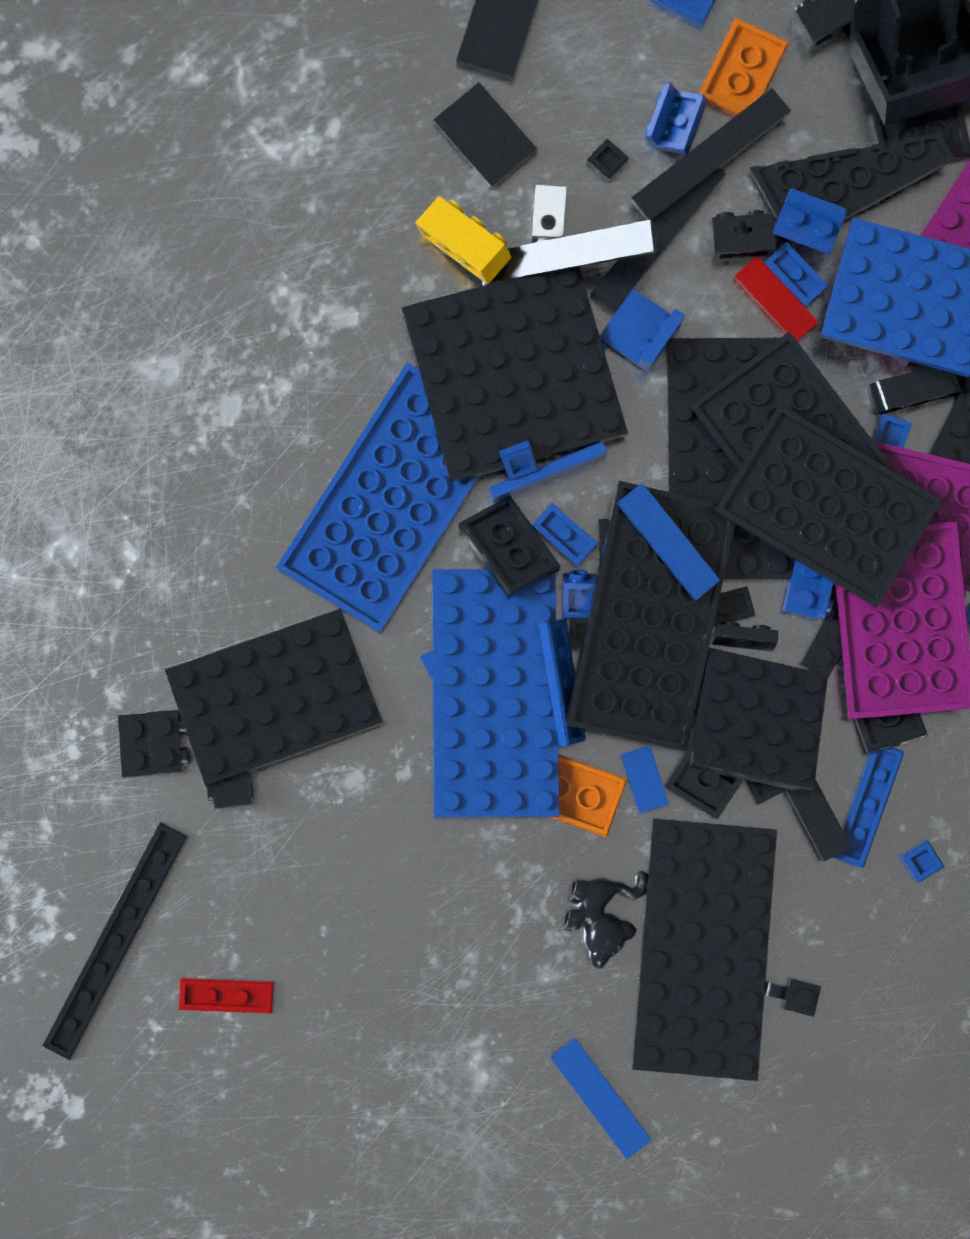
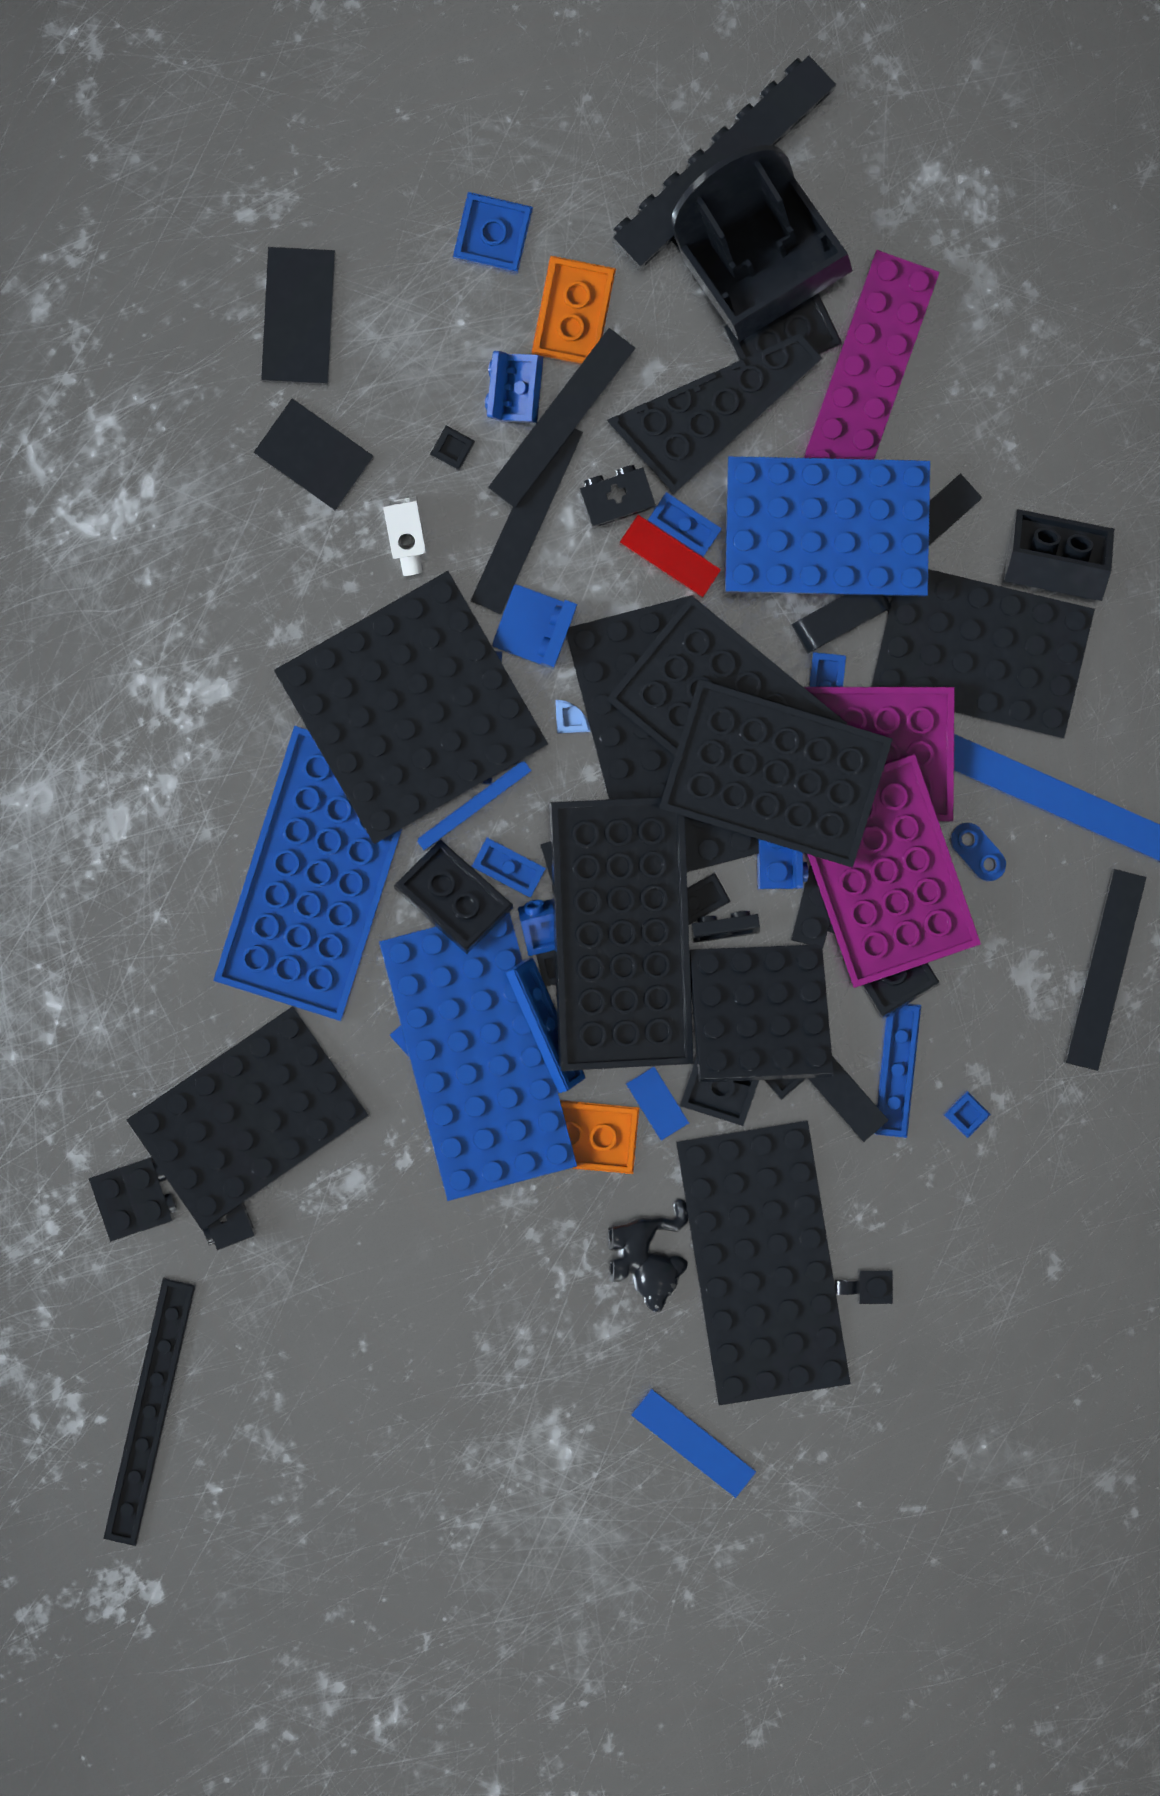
camera: 15 degrees left, 5 degrees up
red tile [178,978,275,1014] -> none
yellow brick [415,196,512,285] -> none
tile [483,220,657,285] -> none
blue tile [499,440,538,481] -> none
blue tile [617,483,720,600] -> none
blue bracket [773,188,847,255] -> none
none -> light blue tile [555,700,590,734]

